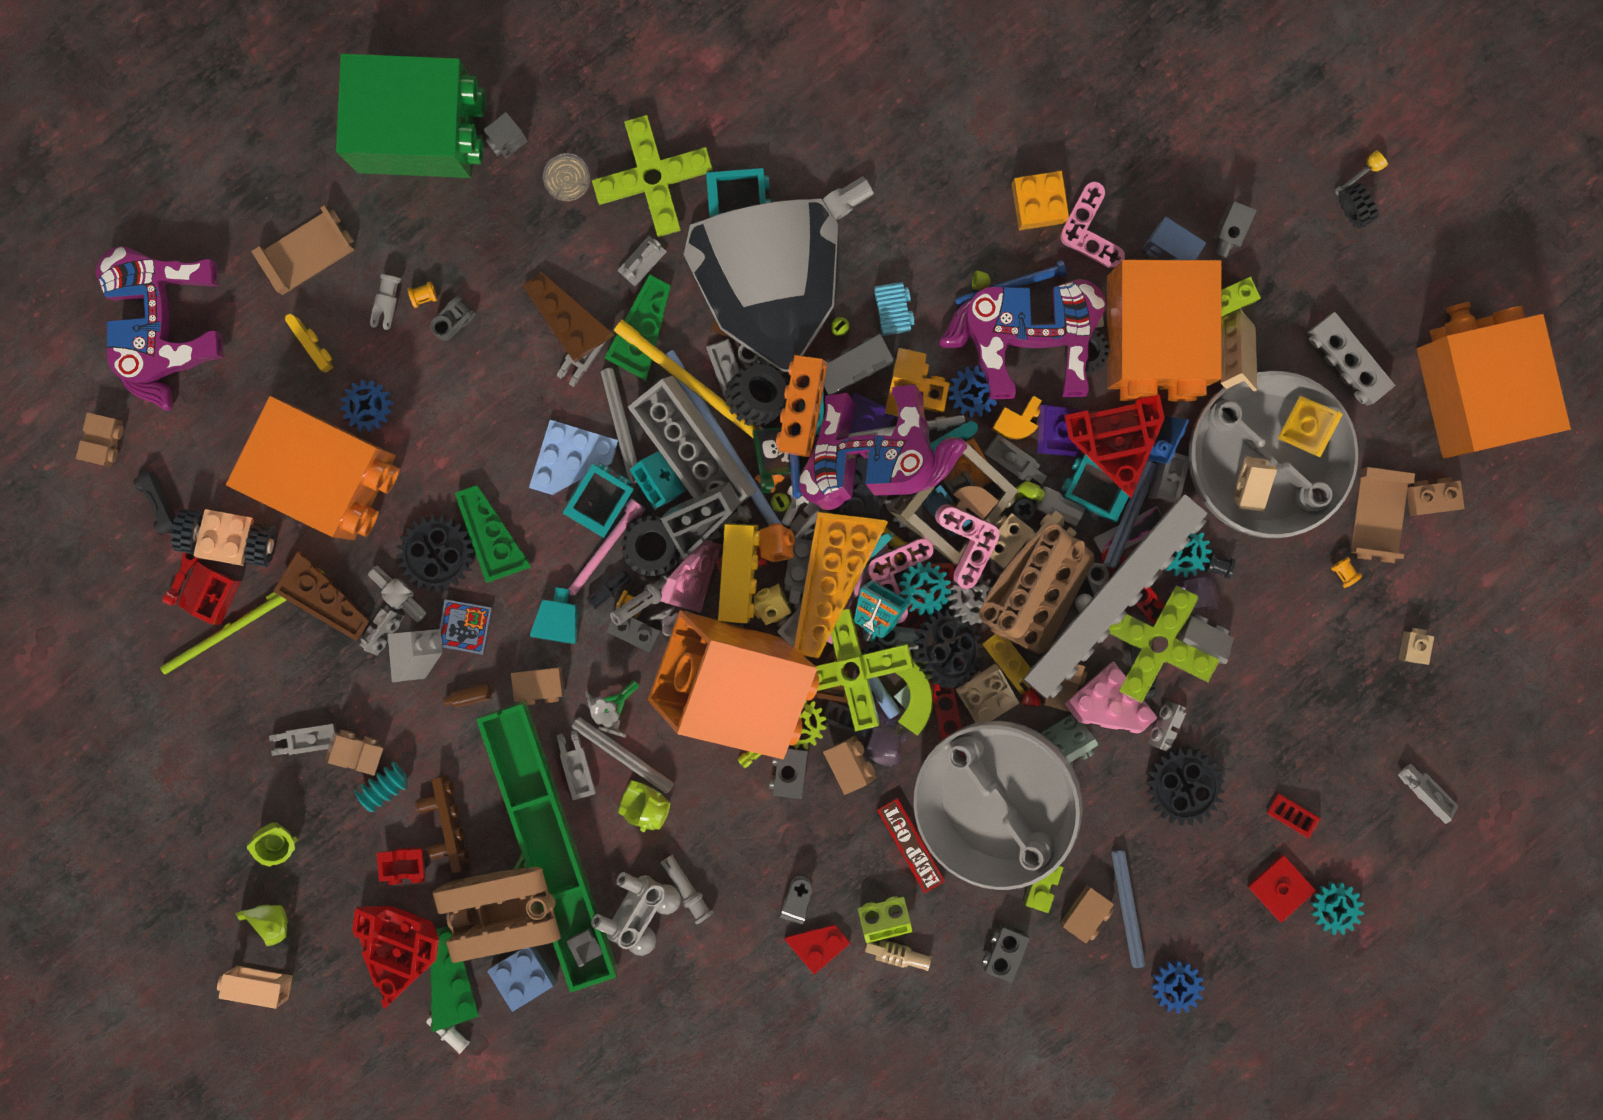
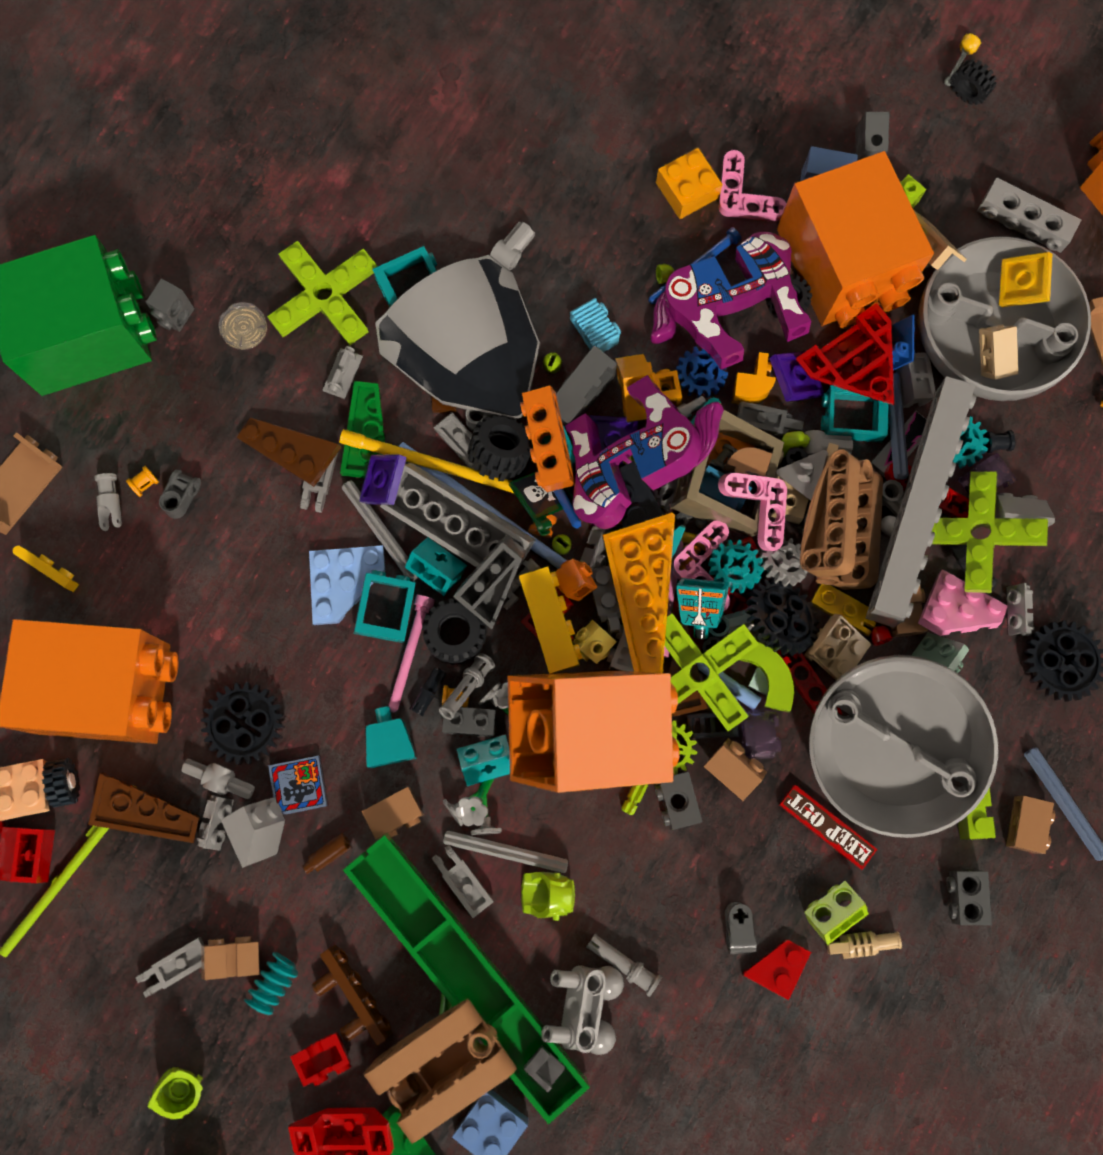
camera: 20 degrees left, 10 degrees down
blue gear [340,380,394,432] -> none
green wing [455,485,532,583] -> none
bright pink plate [660,539,723,613] -> none
white bar [782,486,809,526] -> none
none -> dark purple tile [359,454,407,505]
none -> teal brick [457,735,510,786]
none -> light grey piece [776,450,828,501]

